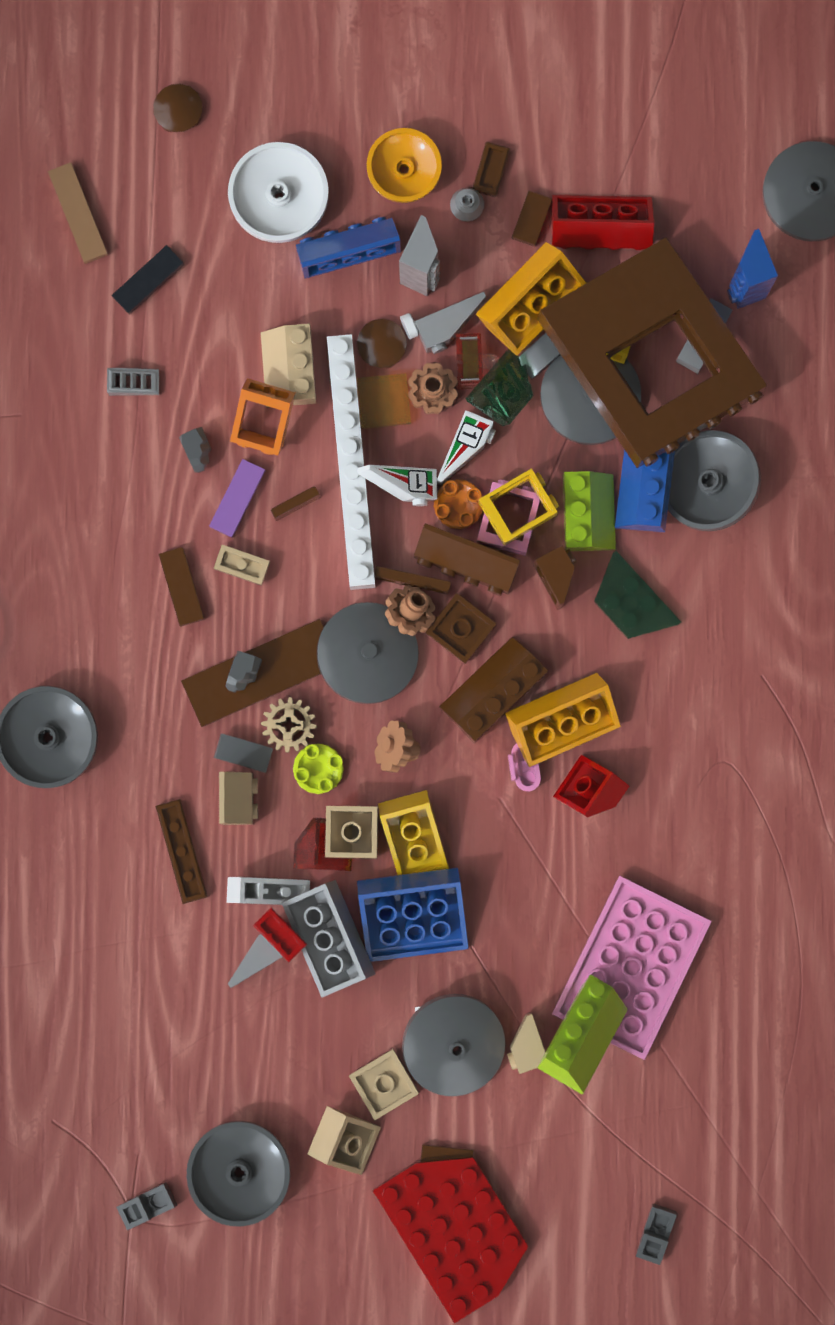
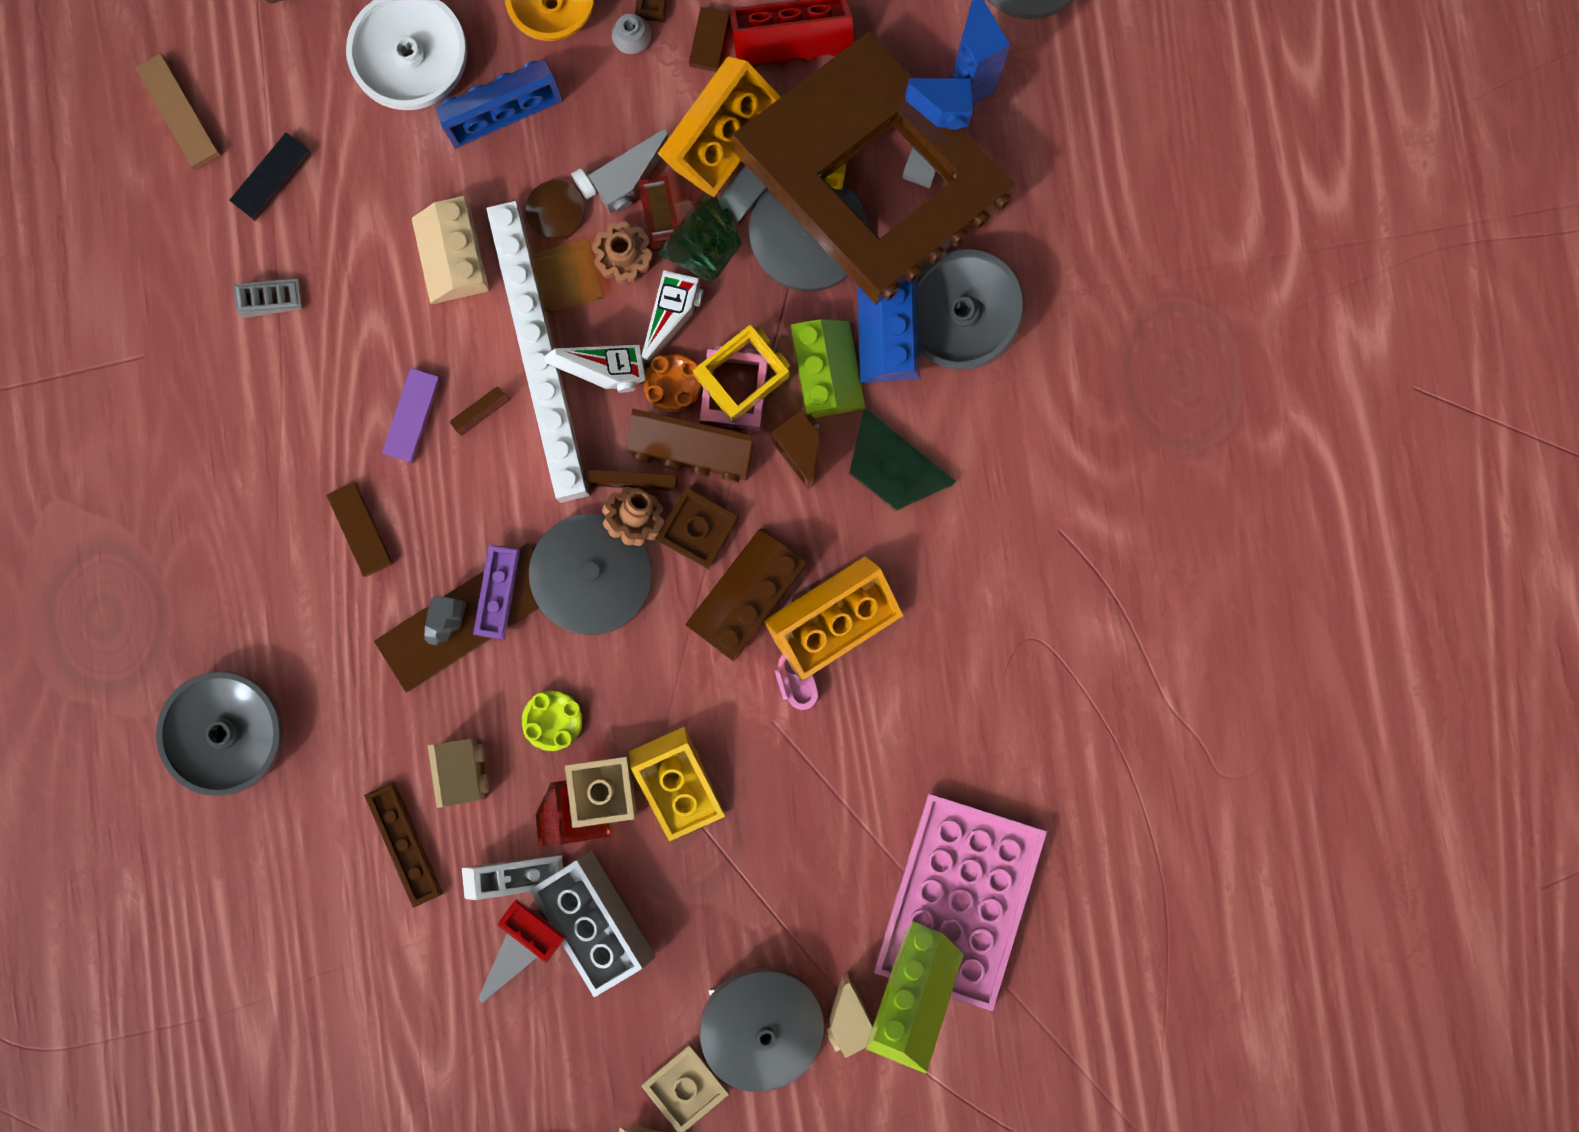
camera: 10 degrees left, 0 degrees up
dark grey rock [179,427,212,473] -> none
tan plate [214,545,270,586] -> none
dark grey slope [214,734,273,773] -> none
orange window [230,378,296,456] -> none
tan gear [261,697,317,753] -> none
blue slope [357,868,469,962] -> none
nougat plant [375,720,420,773] -> none
light grey slope [399,215,440,296] -> none
red slope [553,755,630,818] -> none
none -> medium lavender tile [473,544,521,640]
none -> blue slope [905,78,973,130]

